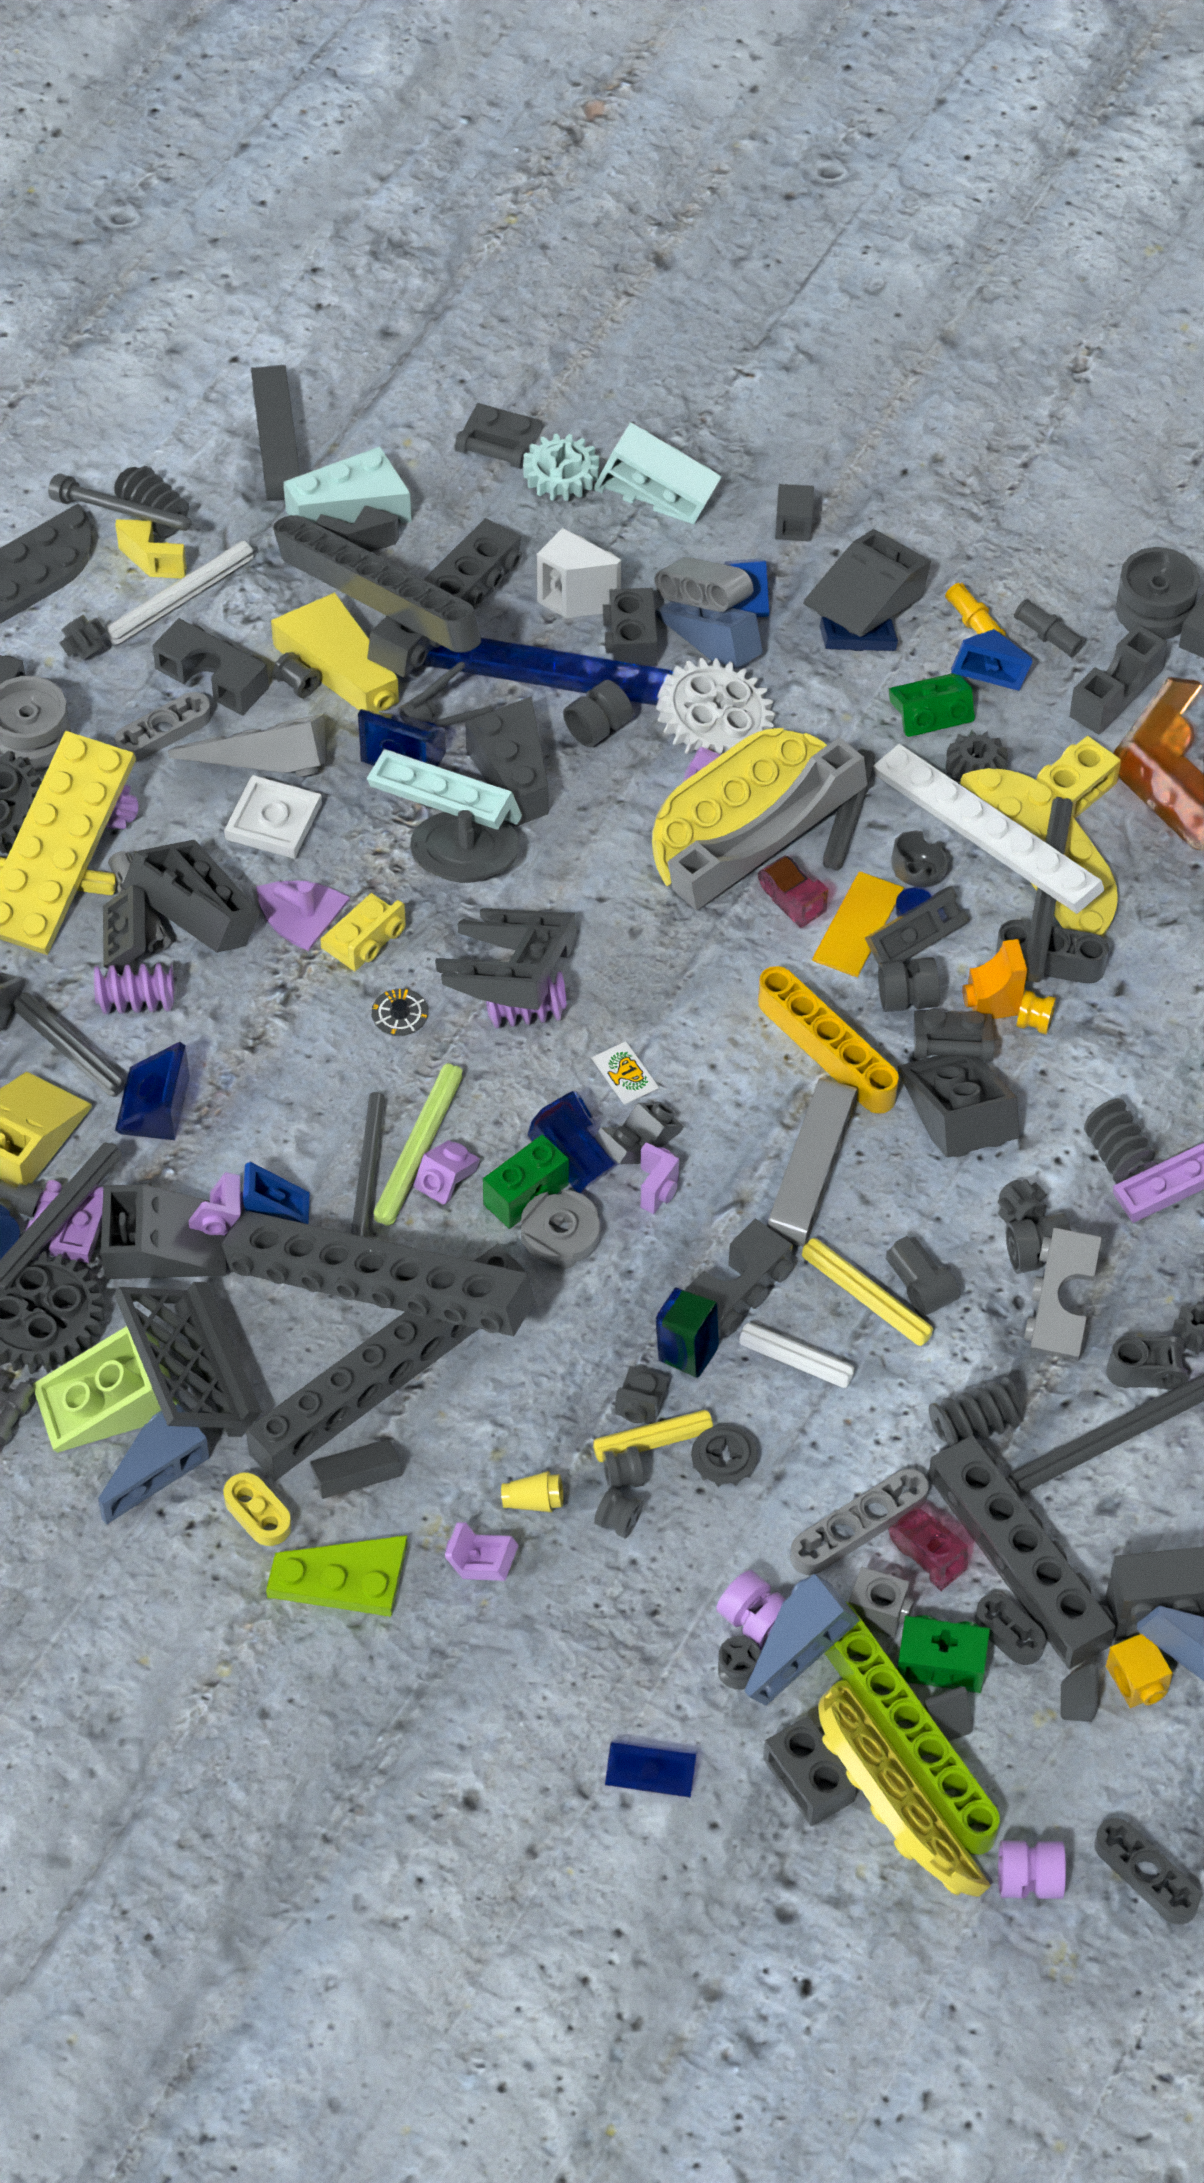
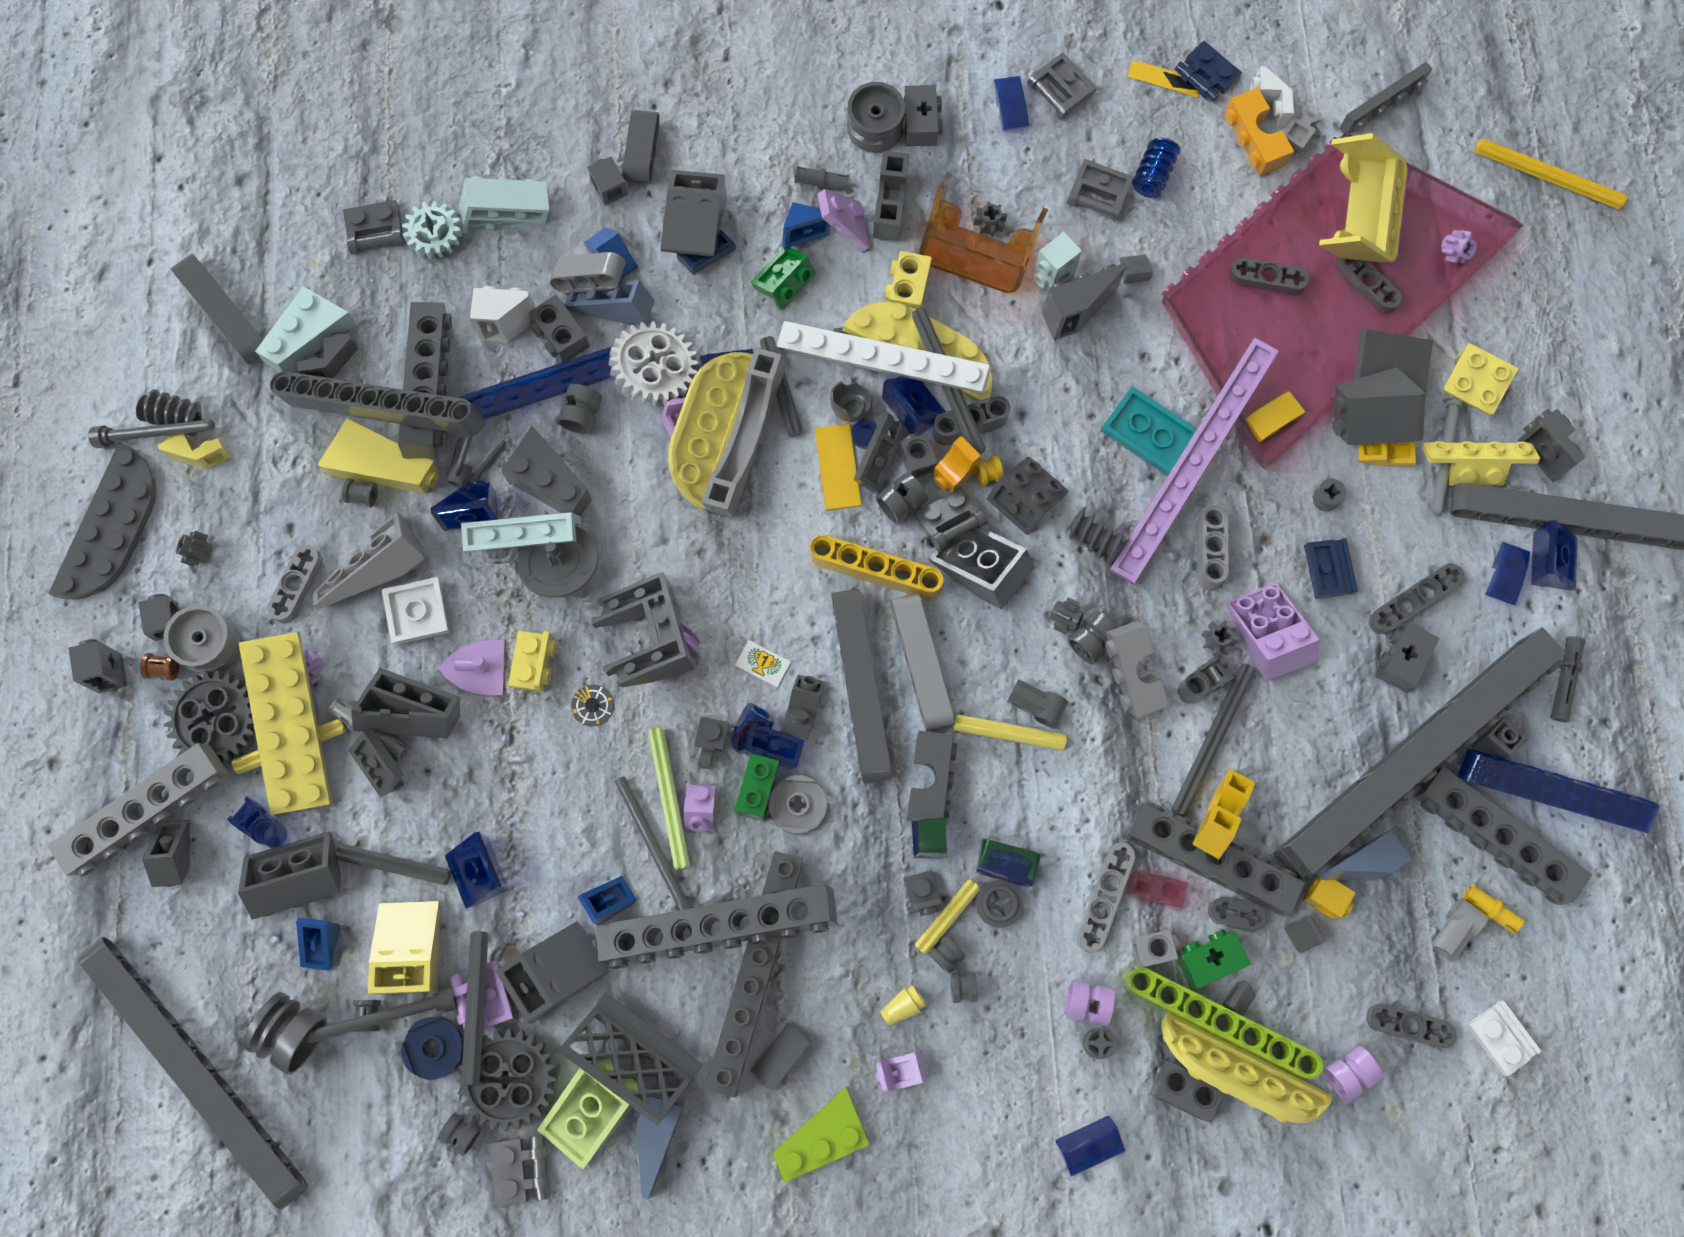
camera: 35 degrees left, 20 degrees up
lavender piece [94,963,174,1014] -> none
white axle [105,541,254,645] -> none
dark grey arch [152,618,269,716] -> none
lavender bracket [189,1172,244,1236] -> none
light yellow plate [223,1473,291,1546] -> none
lavender bracket [641,1143,679,1214] -> none
white axle [739,1323,854,1388] -> none
sand blue slope [744,1573,860,1706] -> none
clear pink leg [758,855,829,928] -> none
dark grey piece [929,1377,1021,1447] -> none
yellow pin [945,582,1006,637] -> none
dark grey gear [945,730,1008,781] -> none
none -> dark grey beam [623,110,659,183]
none -> dark grey plate [695,717,729,770]
none -> lavender wing [817,189,870,252]
none -> dark grey beam [831,589,892,784]
none -> clear blue slope [882,376,946,435]
none -> dark grey brick [899,433,938,478]
none -> piece [975,839,1042,888]
none -> dark grey bracket [986,457,1069,535]
none -> yellow arch [1192,768,1256,859]

